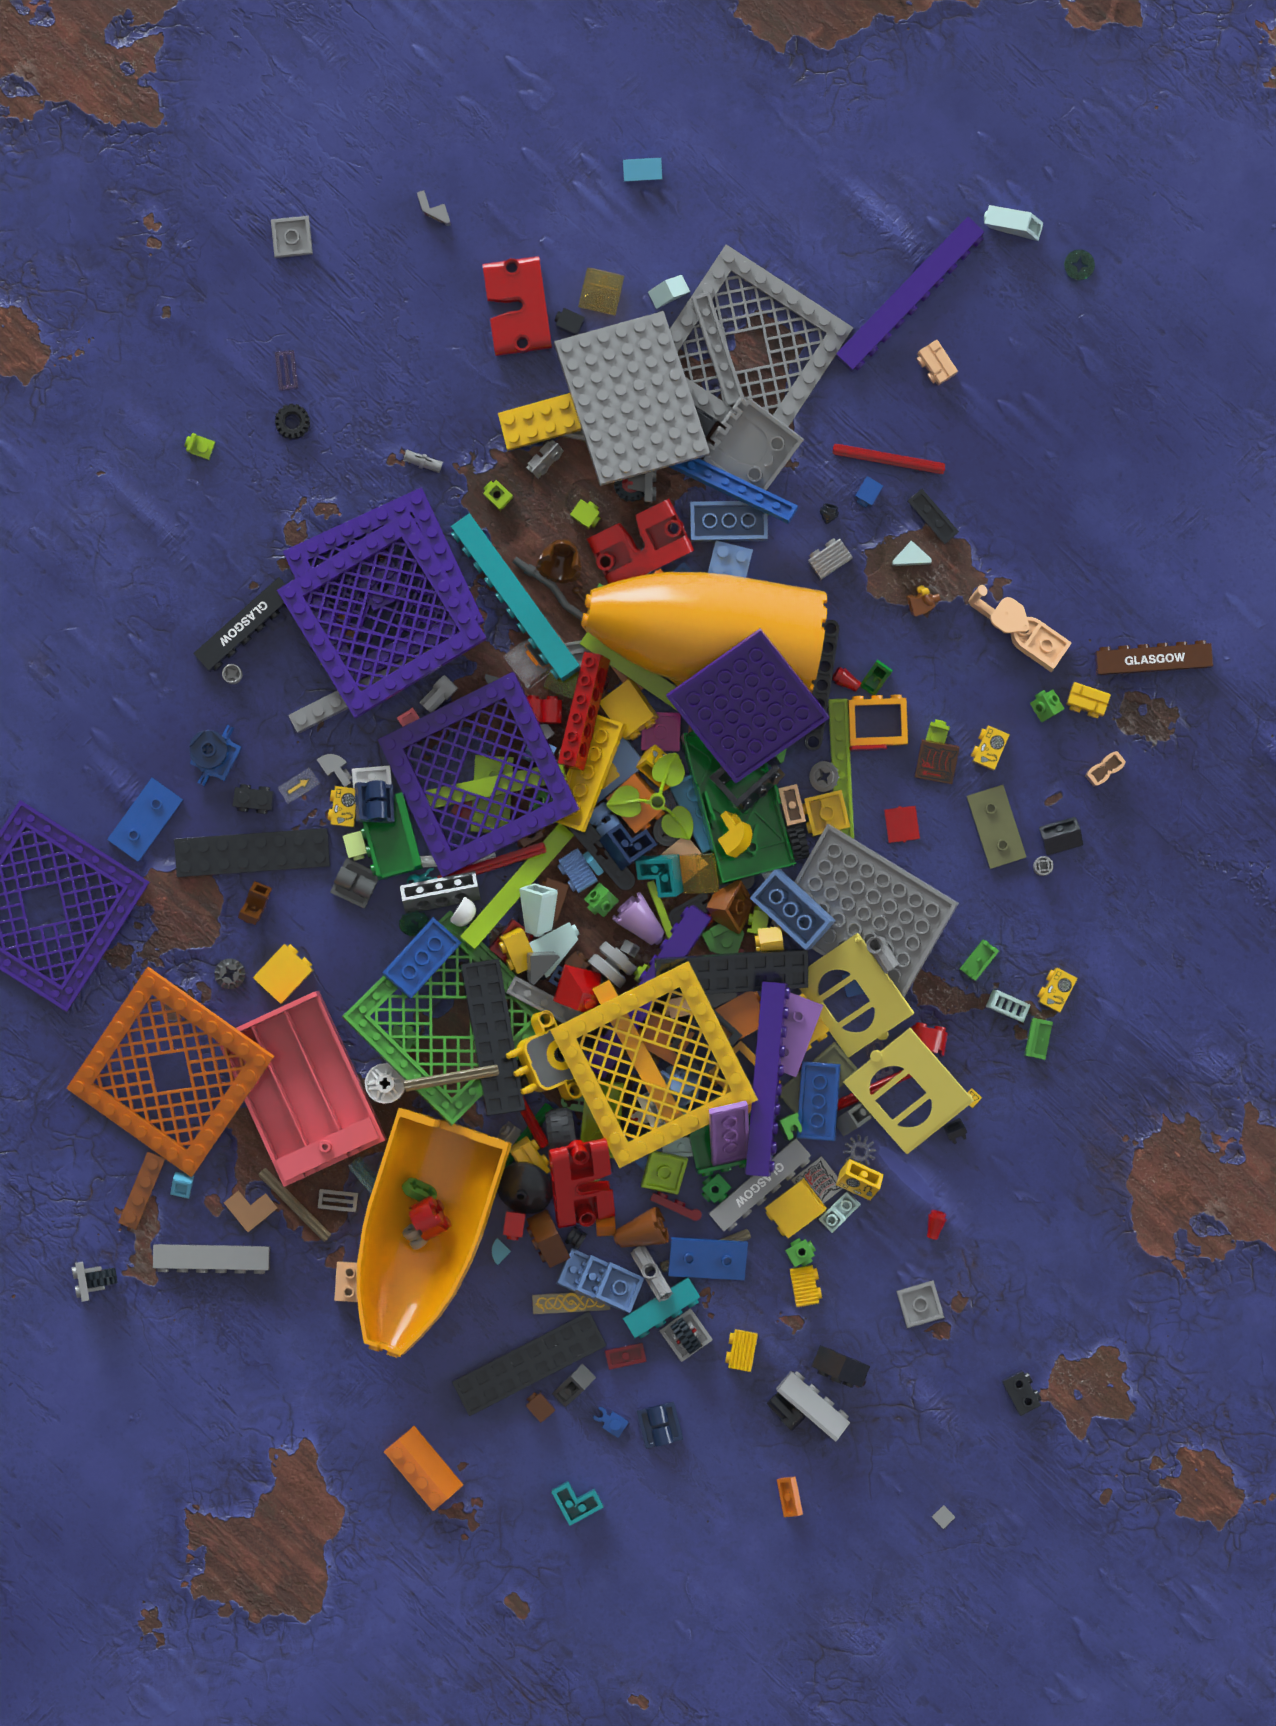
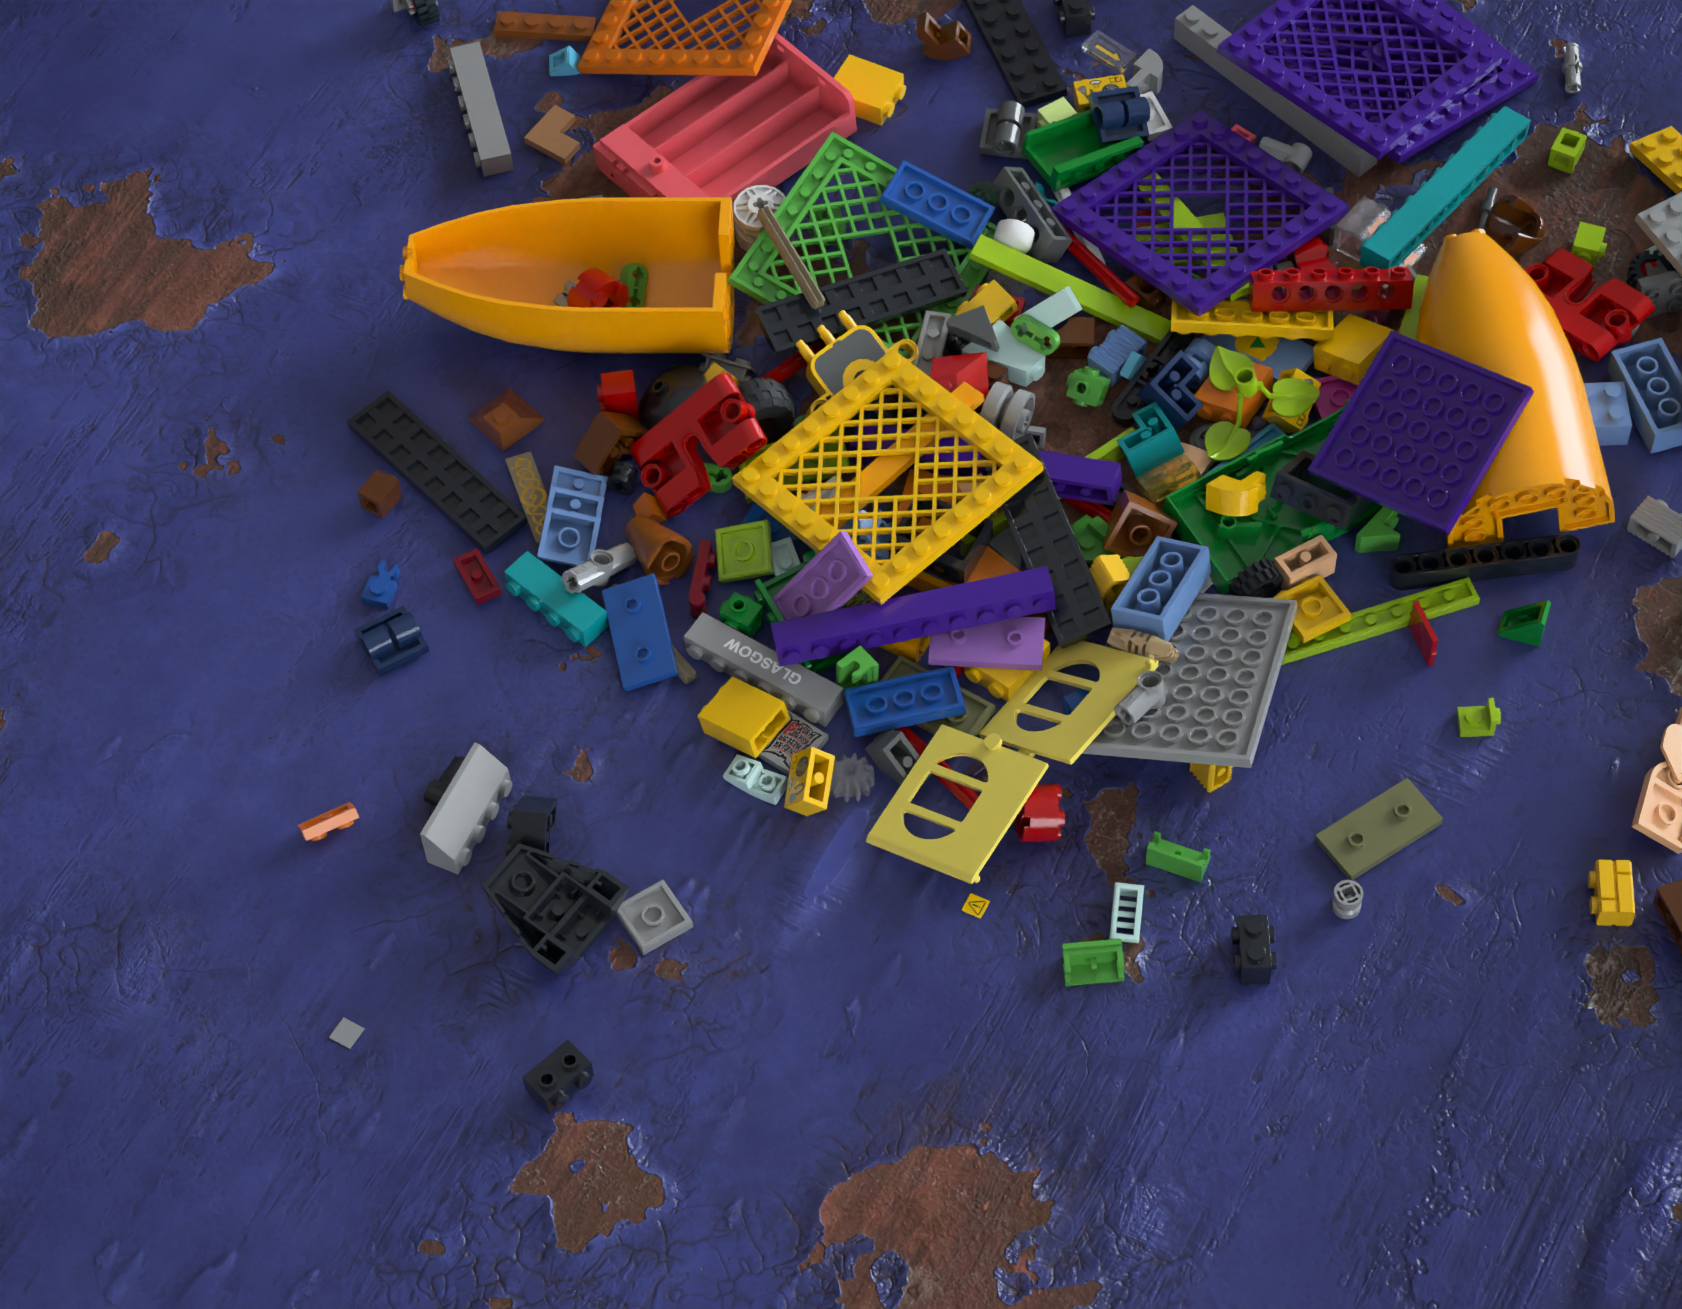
camera: 80 degrees right, 30 degrees down
dark grey gear [214,958,245,989] -> none
dark tan axle [258,1168,331,1242] -> none
orange slope [384,1425,464,1511] -> none
medium azure tile [492,1238,511,1265] -> none
light grey hinge [526,440,564,479] -> none
teal brick [551,1480,604,1526] -> none
dark grey slope [552,1364,596,1407] -> none
lavender cone [612,892,665,945] -> none
light grey plate [659,1308,713,1362] -> none
yellow brick [725,1329,758,1372] -> none
bright green brick [785,1238,816,1267] -> none
yellow brick [789,1265,822,1307] -> none
light grey gear [809,761,839,792] -> none
red cone [832,667,861,692] -> none
light orange window [848,695,908,747] -> none
red piece [884,806,920,843] -> none
dark orange piece [906,585,941,616] -> none
reddish brown tile [915,739,960,784] -> none
red cone [927,1210,947,1240] -> none
black tile [943,1118,967,1144] -> none
yellow brick [971,725,1010,771] -> none
bright green brick [1030,690,1064,723] -> none
yellow brick [1037,968,1078,1013] -> none
black panel [1039,817,1083,855] -> none
light nougat brick [1085,751,1126,787] -> none
none -> dark orange slope [469,387,544,452]
none -> black wedge [482,843,629,975]
none -> bright green beam [1011,315,1061,355]
none -> tan hinge [1107,628,1179,663]
none -> black brick [1231,915,1277,985]

